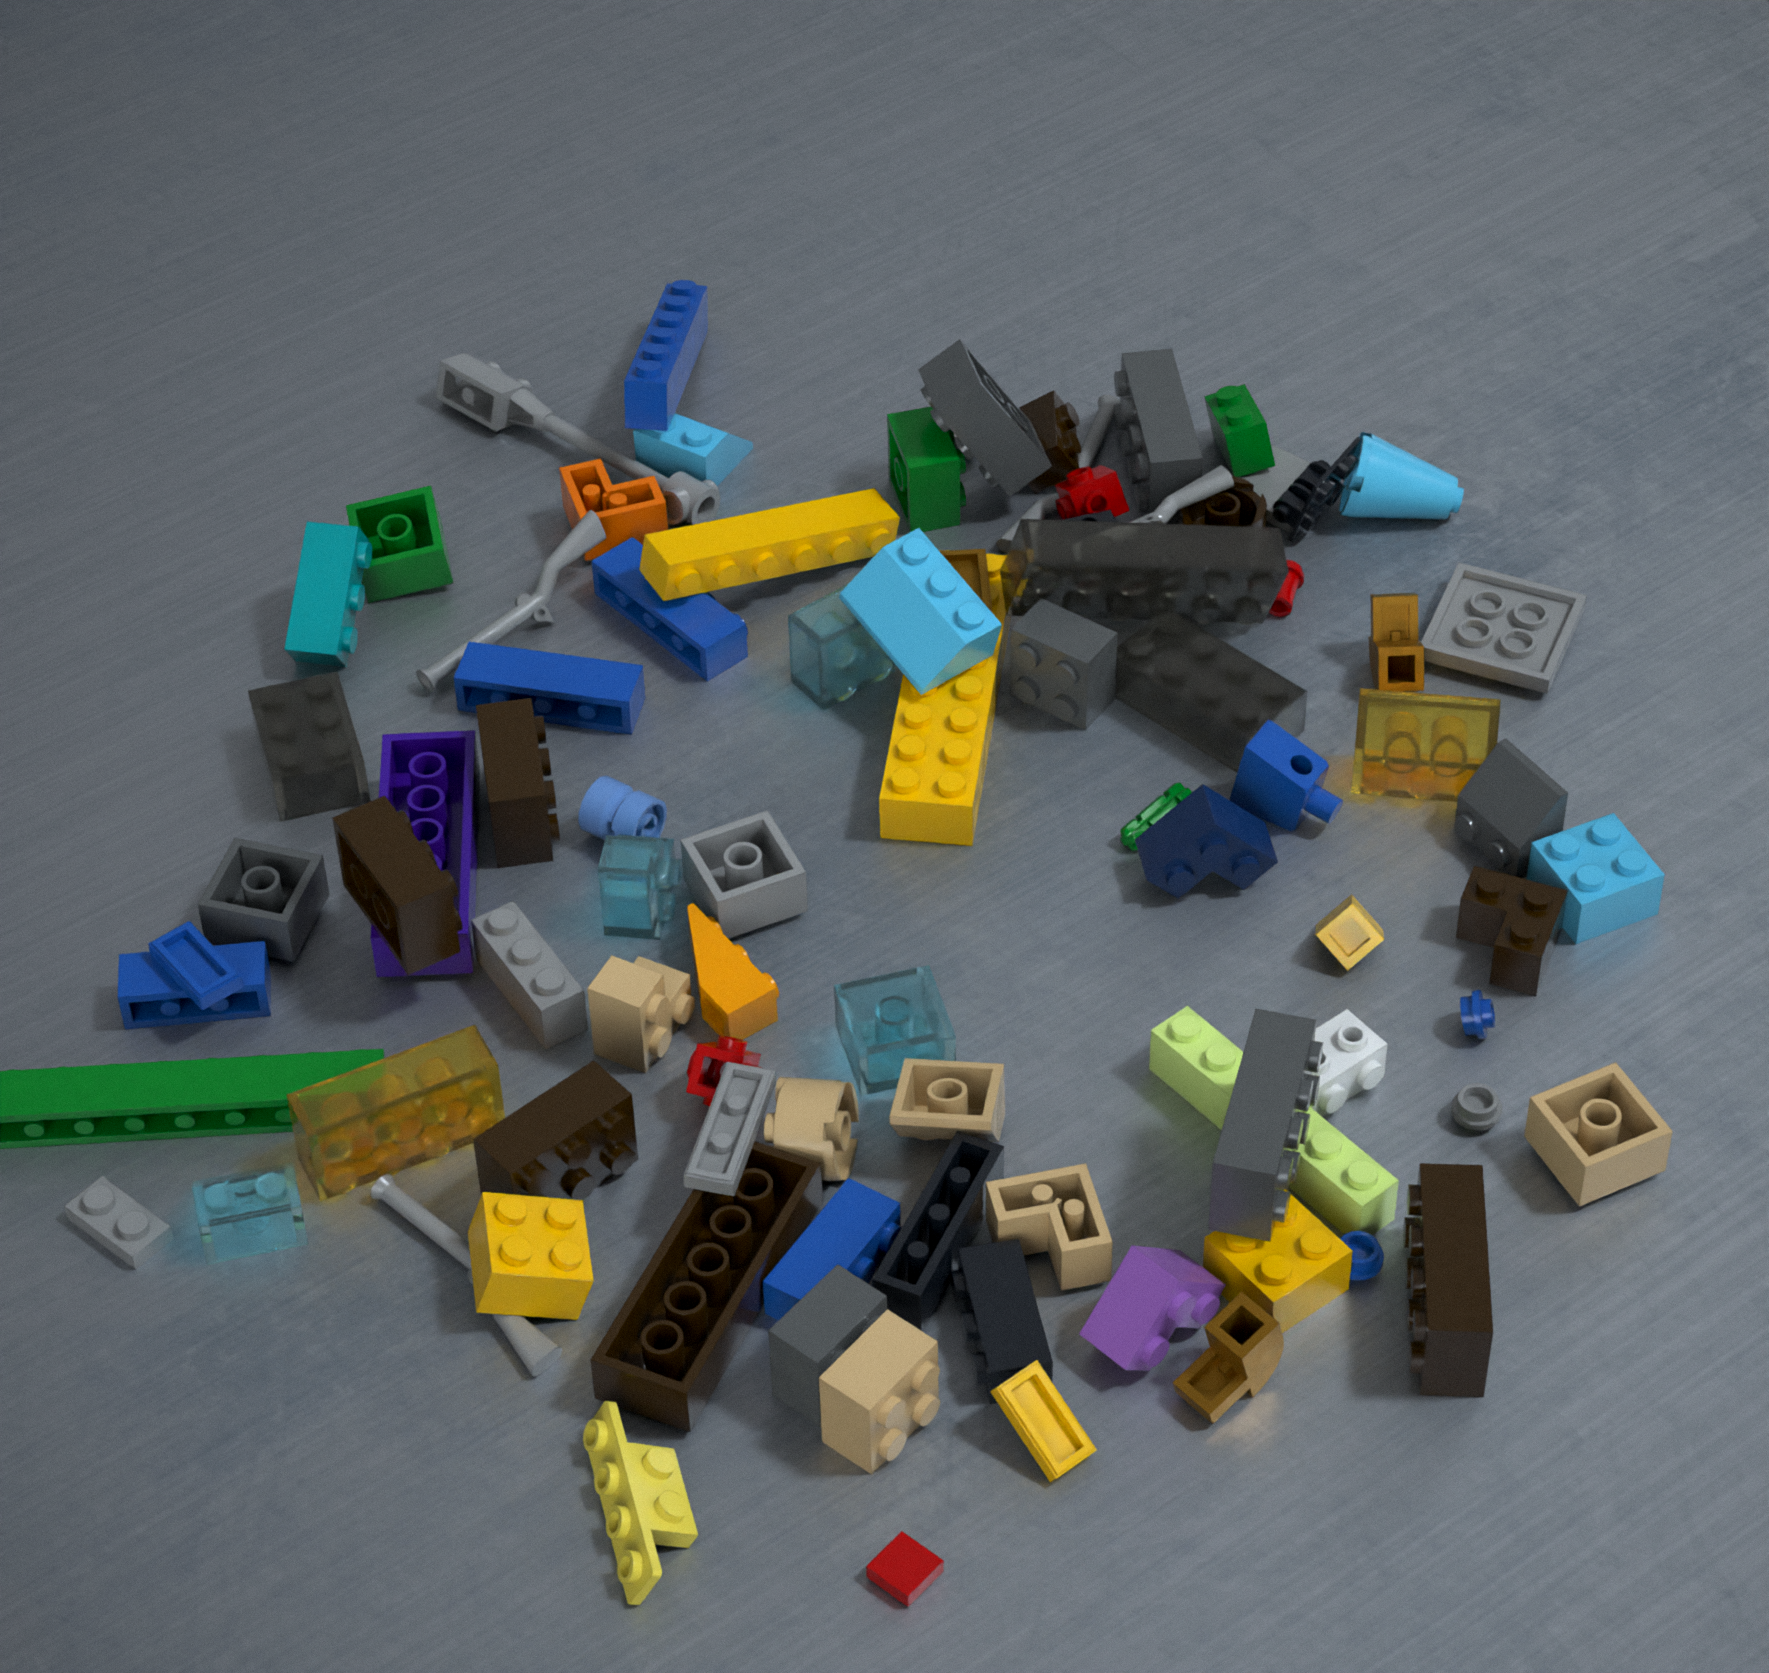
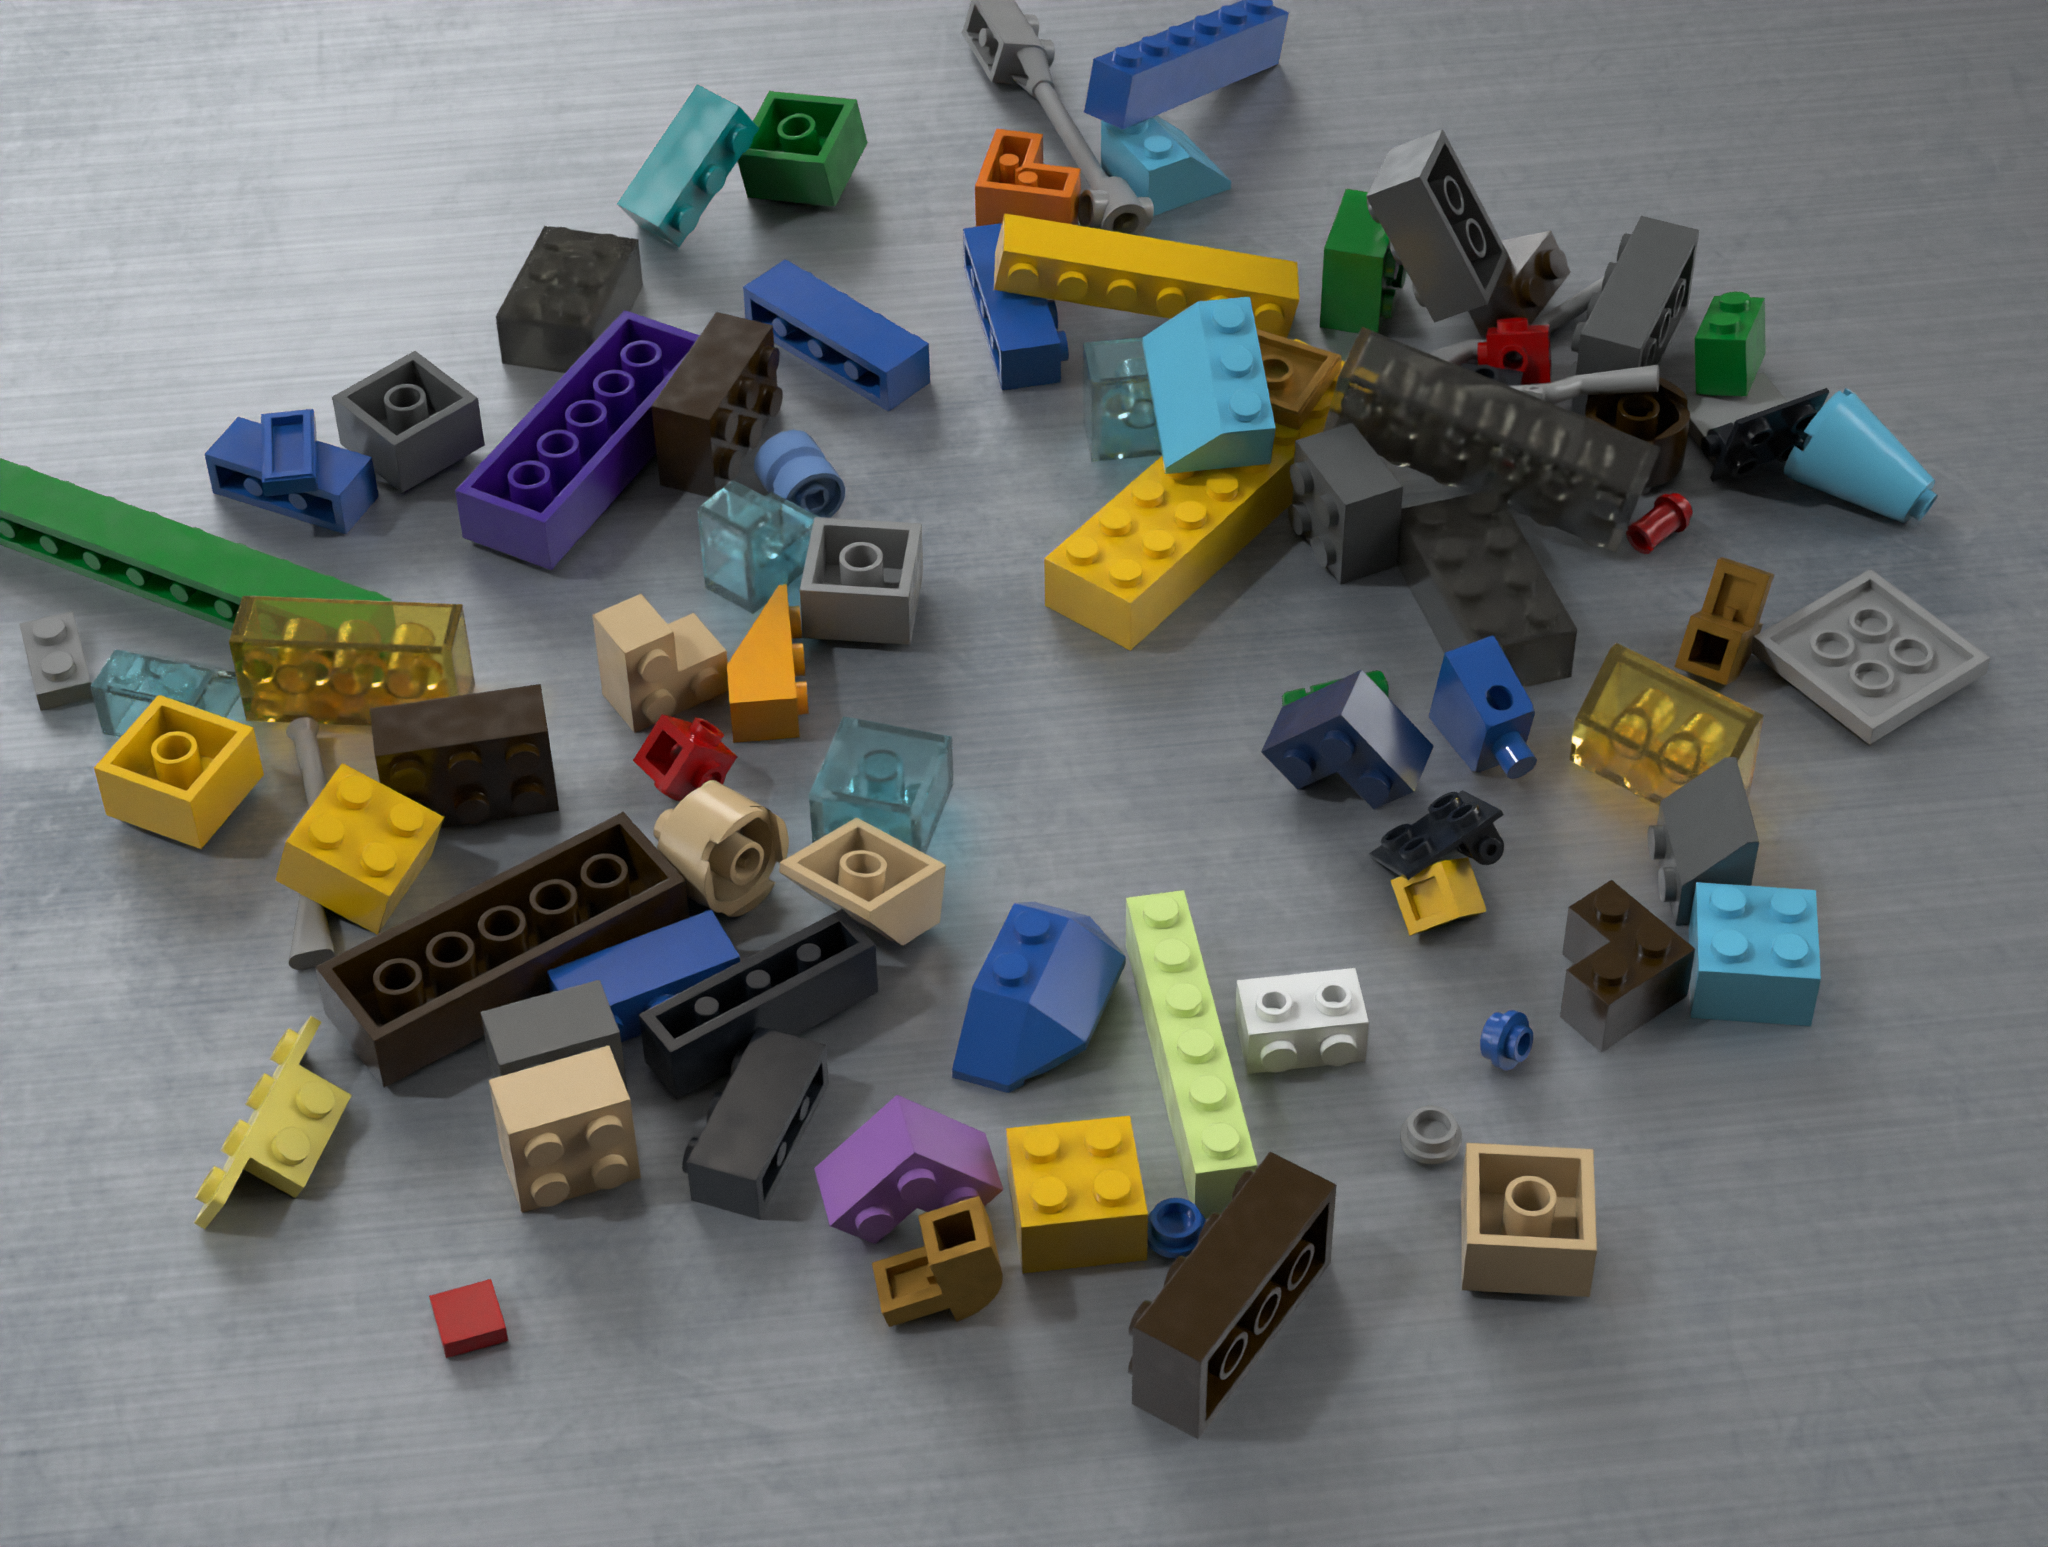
camera: 30 degrees right, 0 degrees up
dark brown brick [332,795,463,975] -> none
light grey piece [416,510,606,692] -> none
light grey brick [471,901,588,1049] -> none
light grey tile [683,1062,776,1196] -> none
tan brick [986,1163,1113,1291] -> none
yellow tile [990,1360,1097,1482] -> none
dark grey brick [1208,1008,1323,1242] -> none
none -> yellow brick [94,695,264,849]
none -> blue wedge [952,902,1126,1093]
none -> black hinge [1369,790,1504,880]

